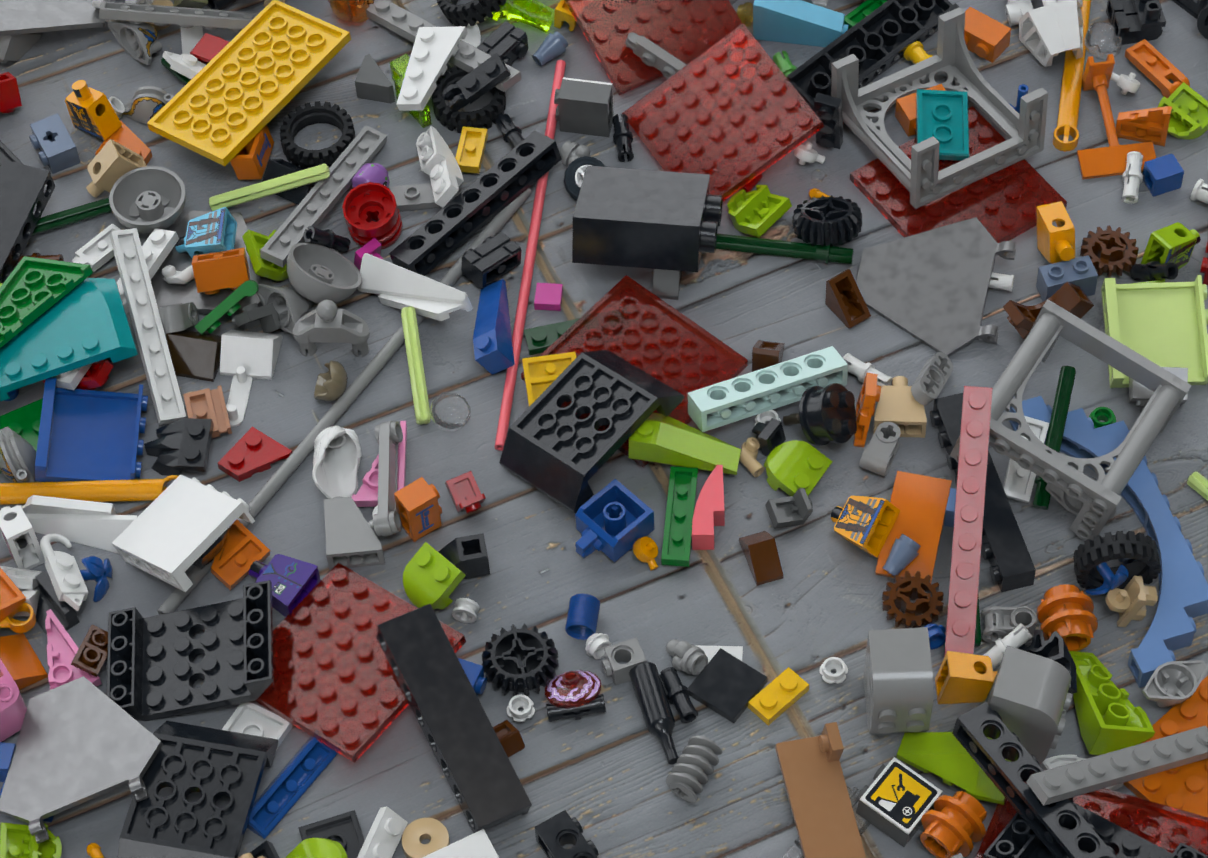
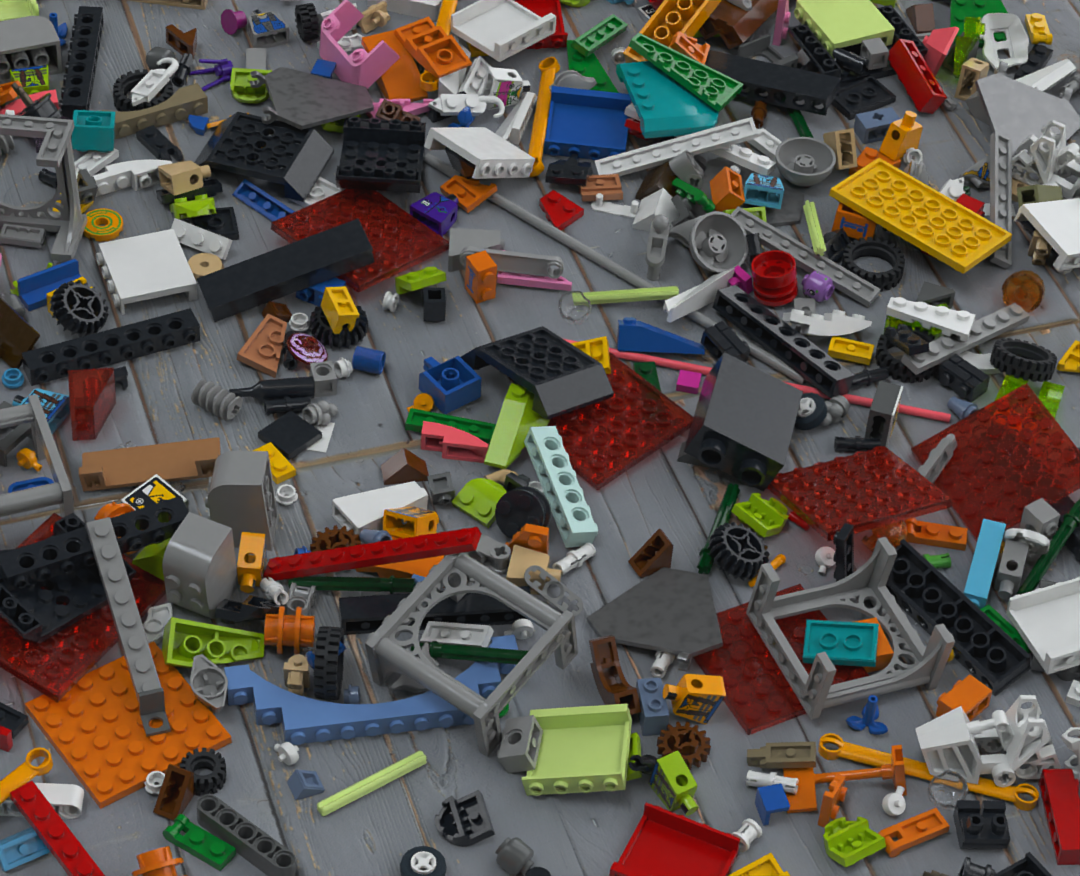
camera: 90 degrees right, 10 degrees down
white hair [312,425,362,499] -> none
dark tan hair [314,361,348,401] -> none
bracket [445,471,486,514] -> none
reddish brown slope [752,340,785,372] -> none
none -> nougat wing [236,314,287,378]
none -> yellow hinge [320,286,360,334]
none -> white slope [332,481,429,543]
none -> dark tan hinge [747,742,816,769]

